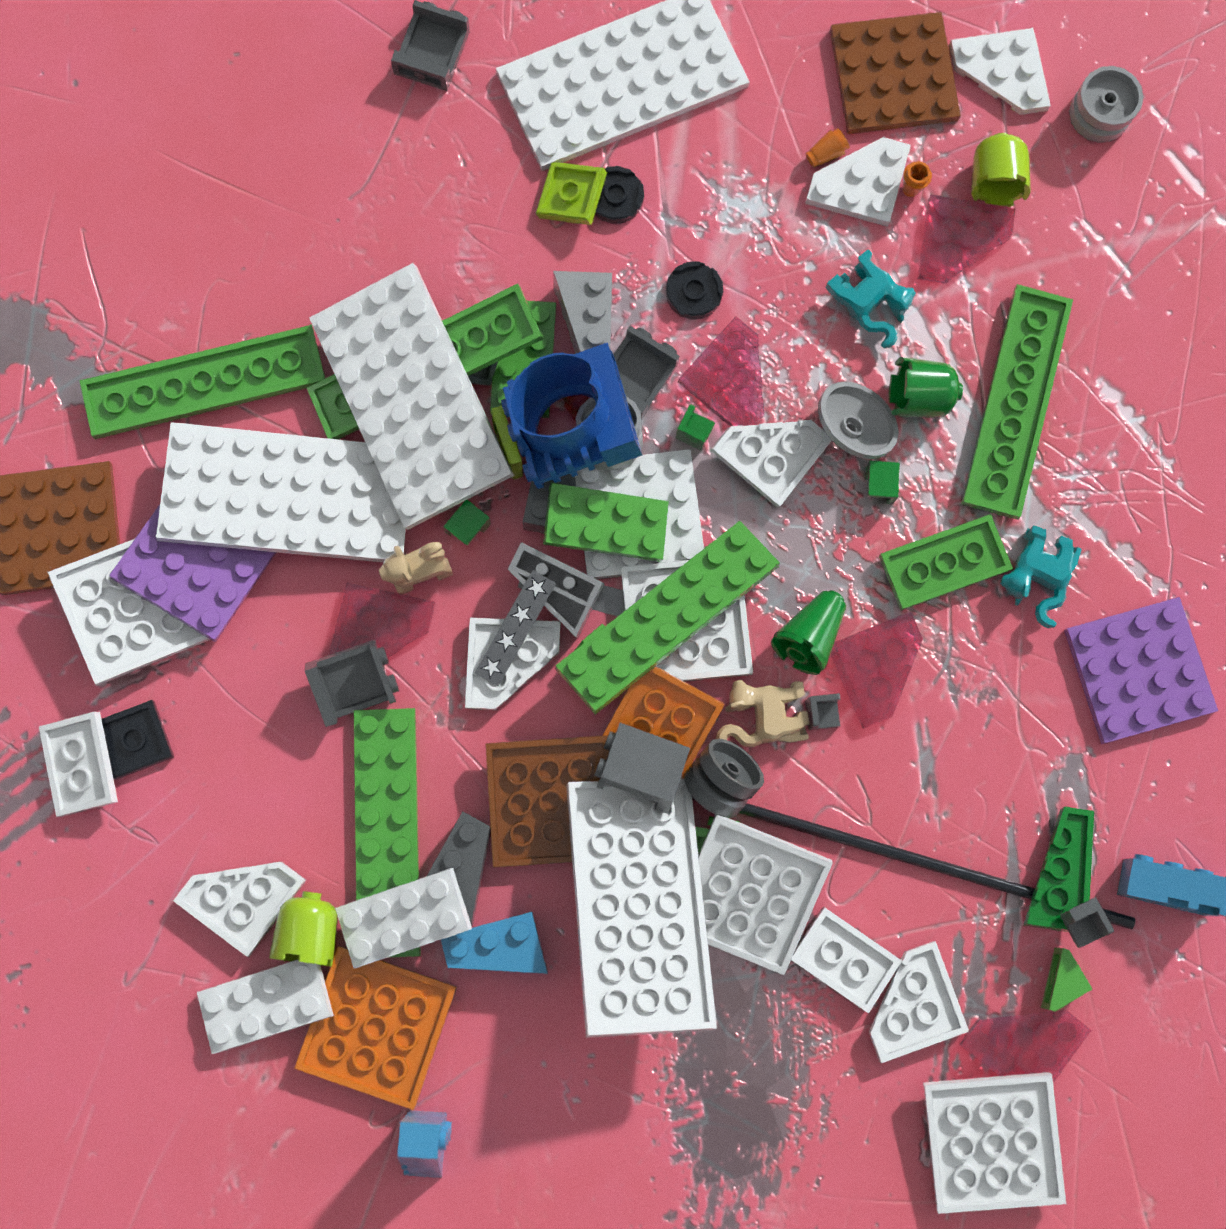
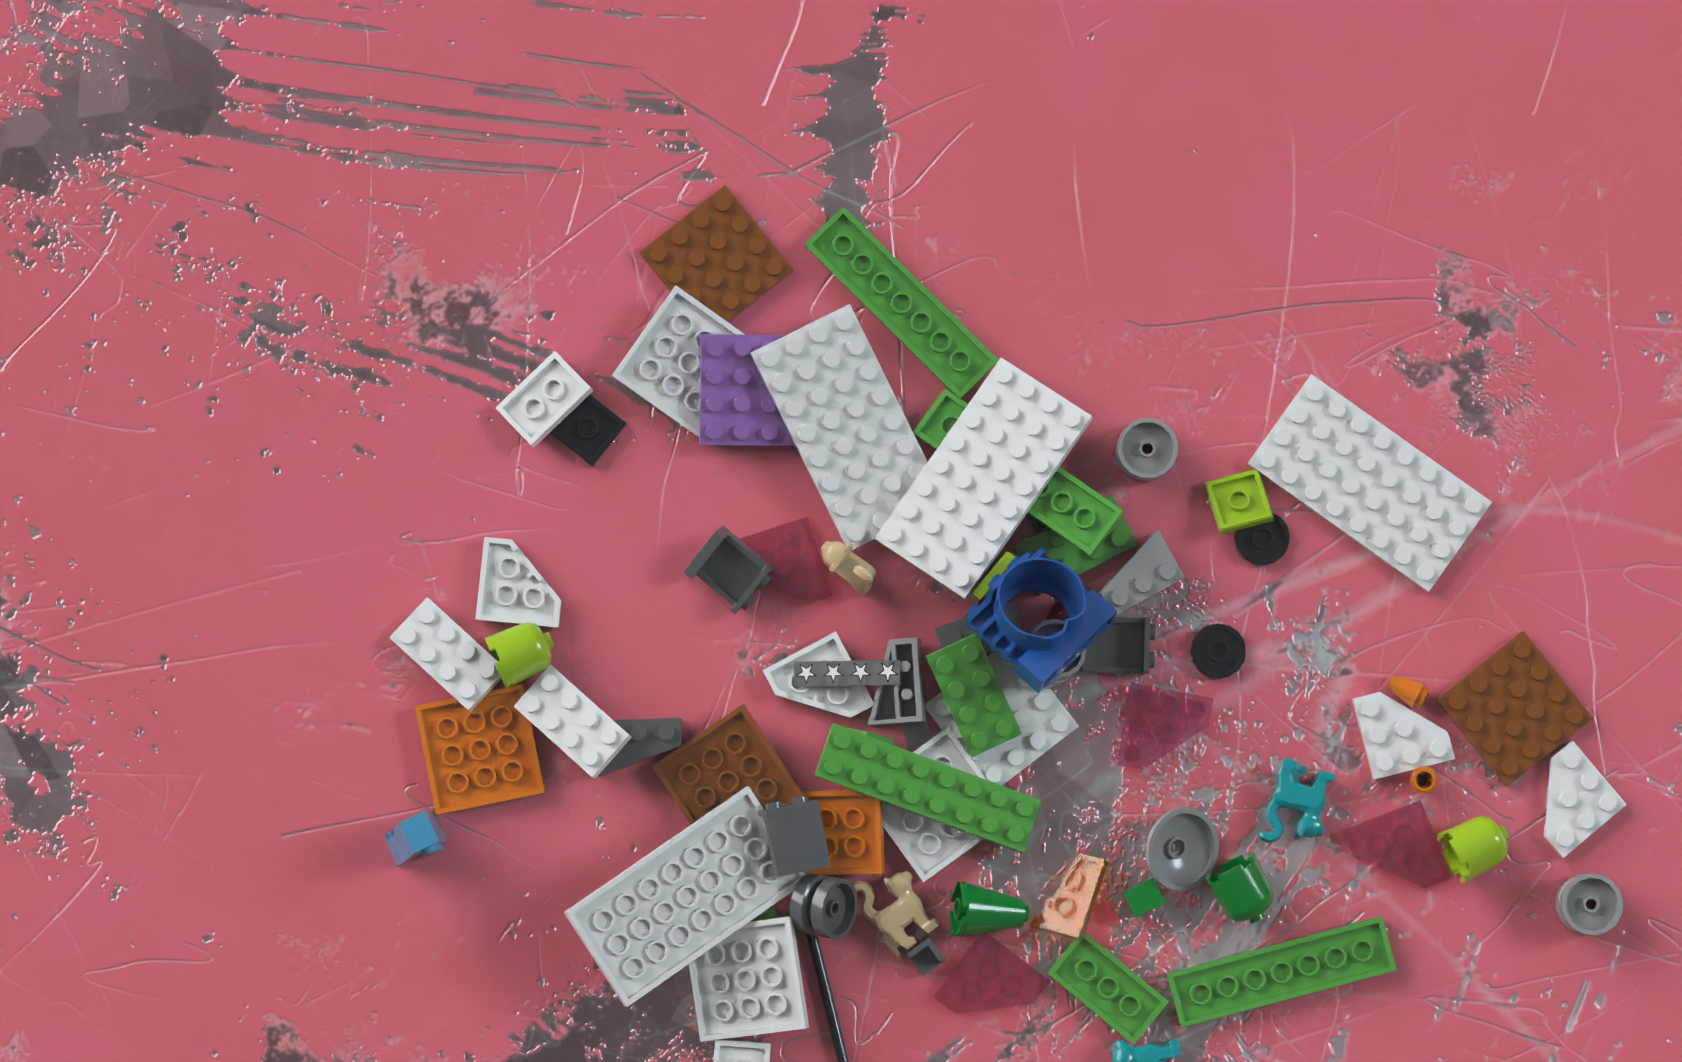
camera: 70 degrees right, 5 degrees up
bright green plate [354,708,421,957] -> none
dark grey panel [391,0,470,91] -> none
dark azure wedge [441,912,548,974] -> none
green panel [443,500,491,545] -> none
green panel [675,404,715,451] -> none
white plate [710,420,832,507] -> none
none -> clear orange wing [1029,853,1109,941]
none -> light grey wheel [1115,418,1178,482]

